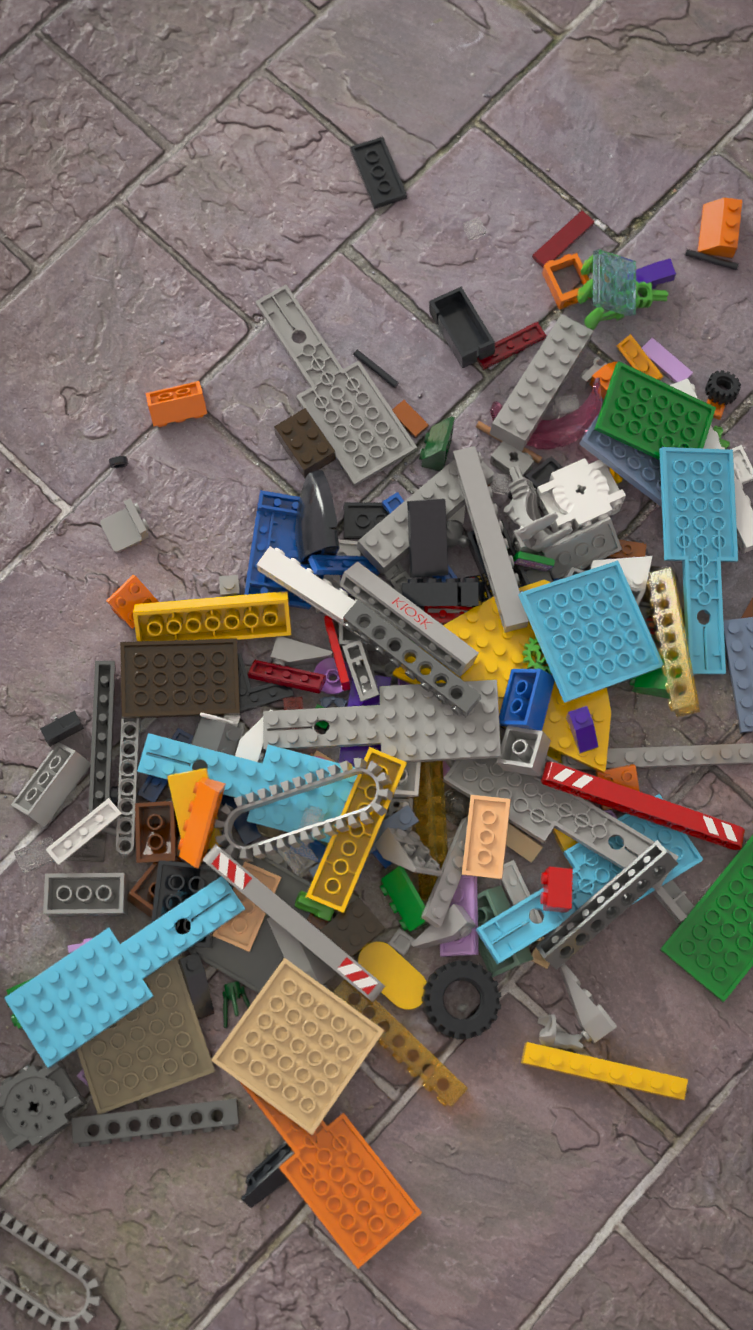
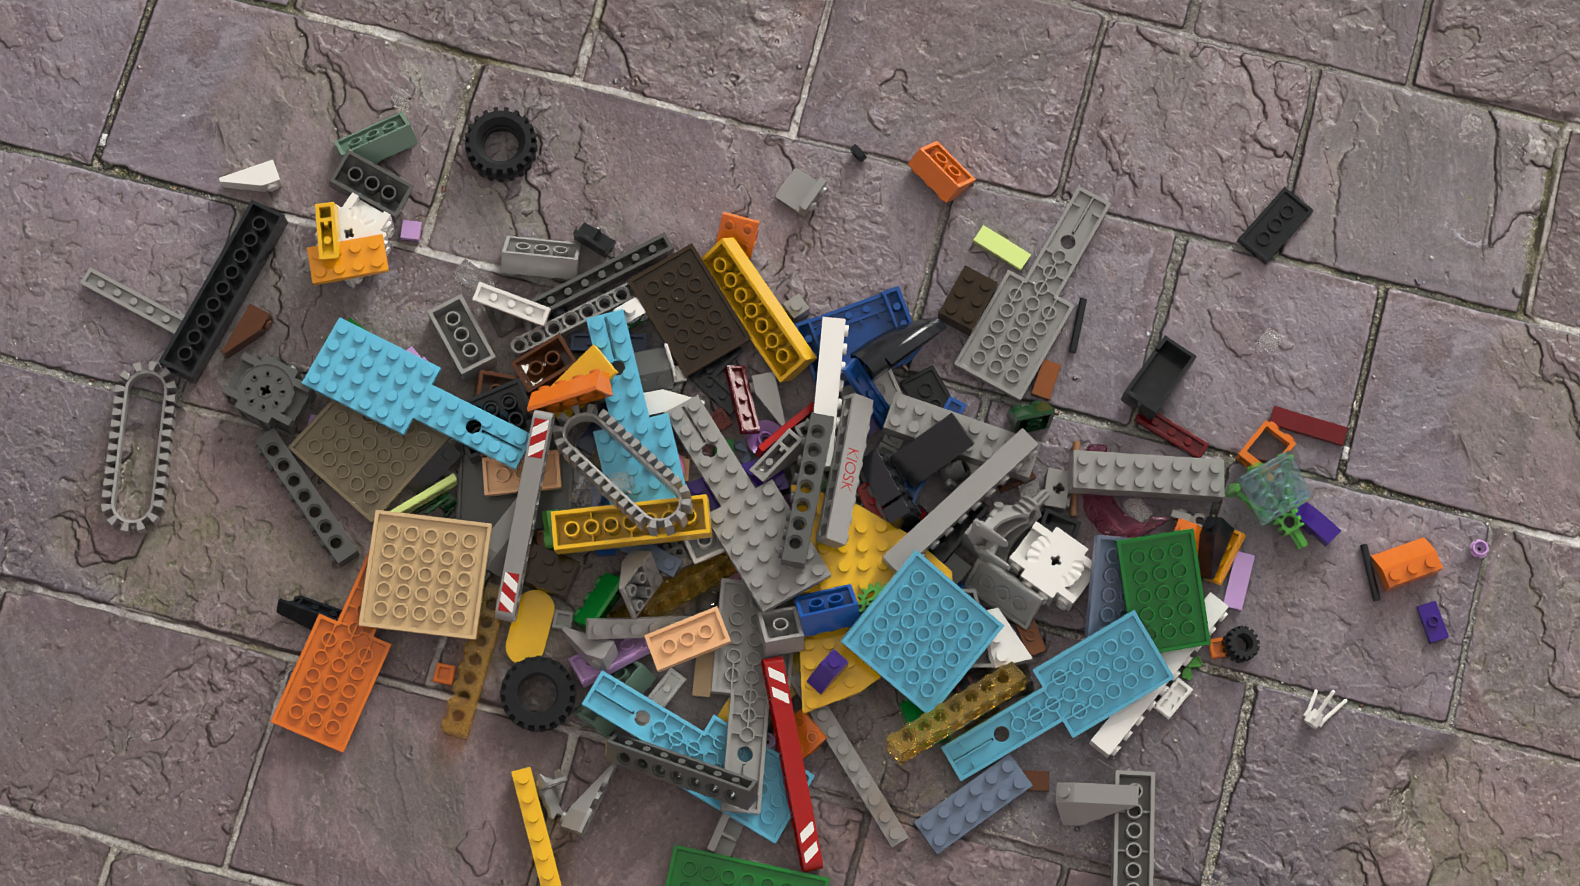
camera: 60 degrees right, 0 degrees up
tile [513,551,555,572] -> none
red brick [540,867,573,913] -> none
none -> yellowish green tile [391,473,458,514]
none -> orange tile [433,662,457,686]
none -> white torso [613,297,649,331]
none -> yellowish green tile [973,225,1031,271]
none -> black slope [1198,516,1234,580]
none -> lavender plate [1470,540,1489,558]

